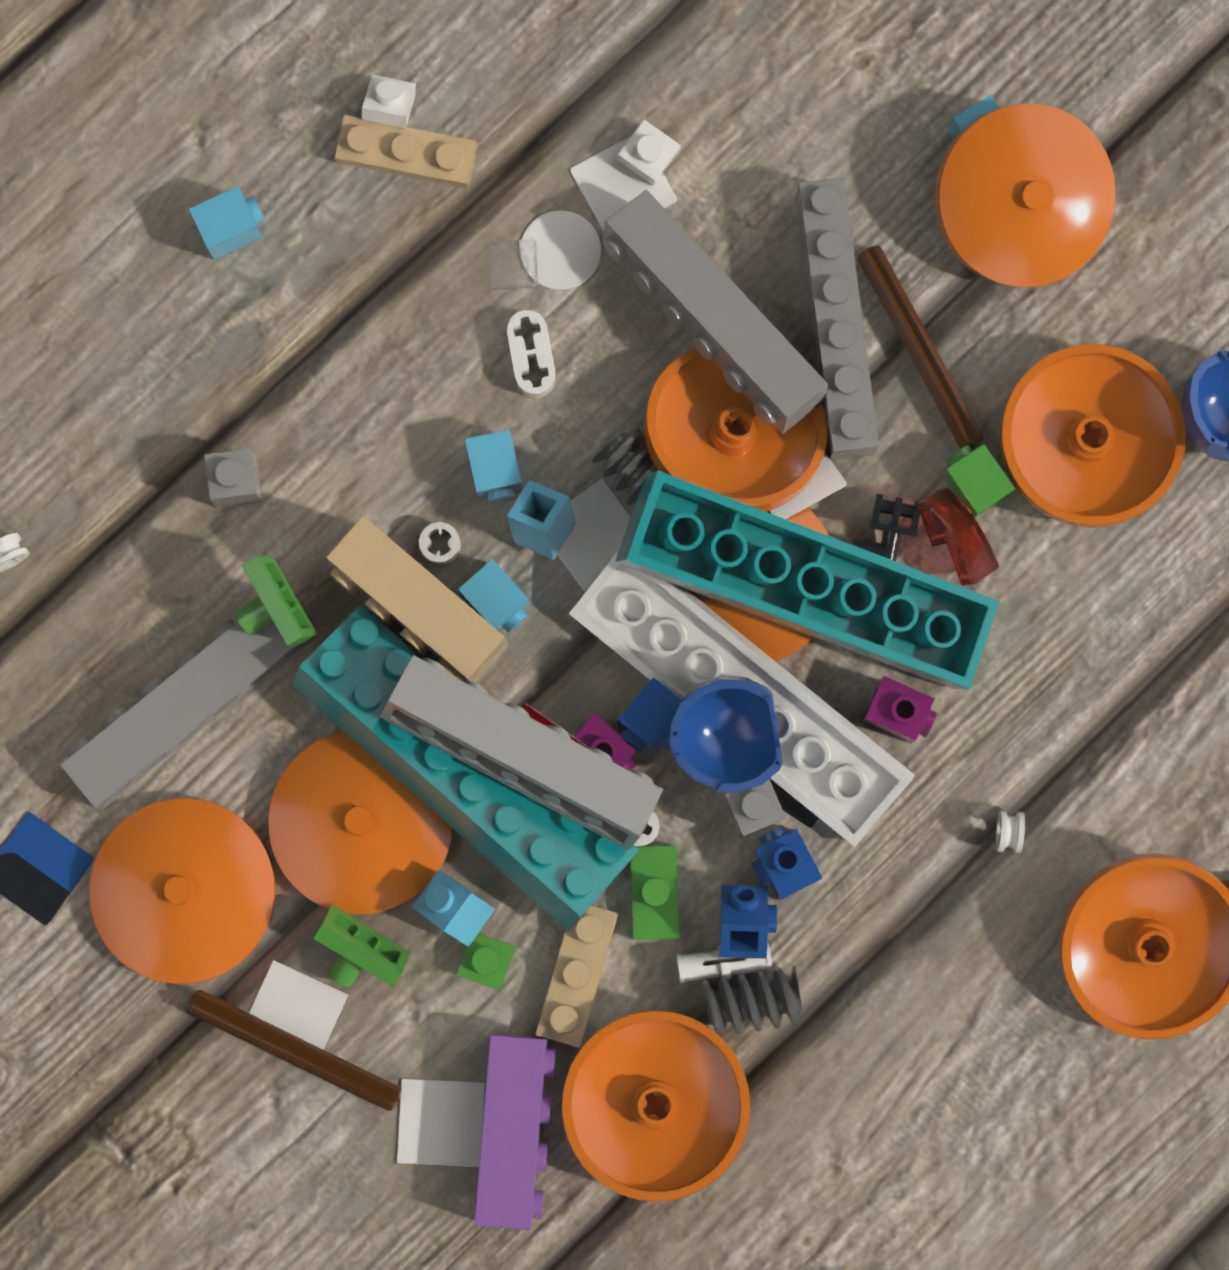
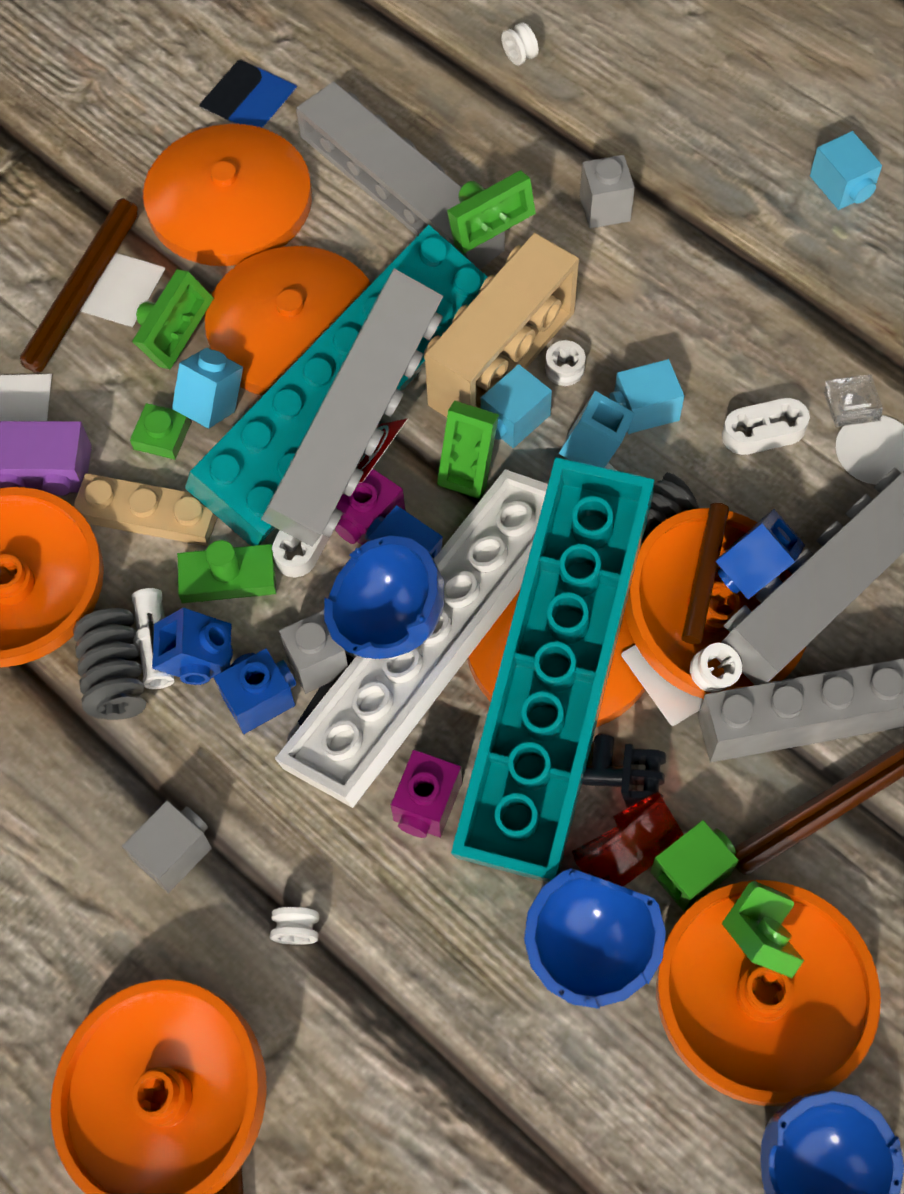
camera: 90 degrees right, 20 degrees down
none -> light grey brick [122,801,212,893]
none -> bright green tile [437,401,499,499]
none -> blue cylinder [524,868,666,1009]
none -> reddish brown bar [681,503,729,644]
none -> white bush [690,642,742,693]
none -> blue slope [715,509,805,600]
none -> bright green bracket [722,881,804,978]

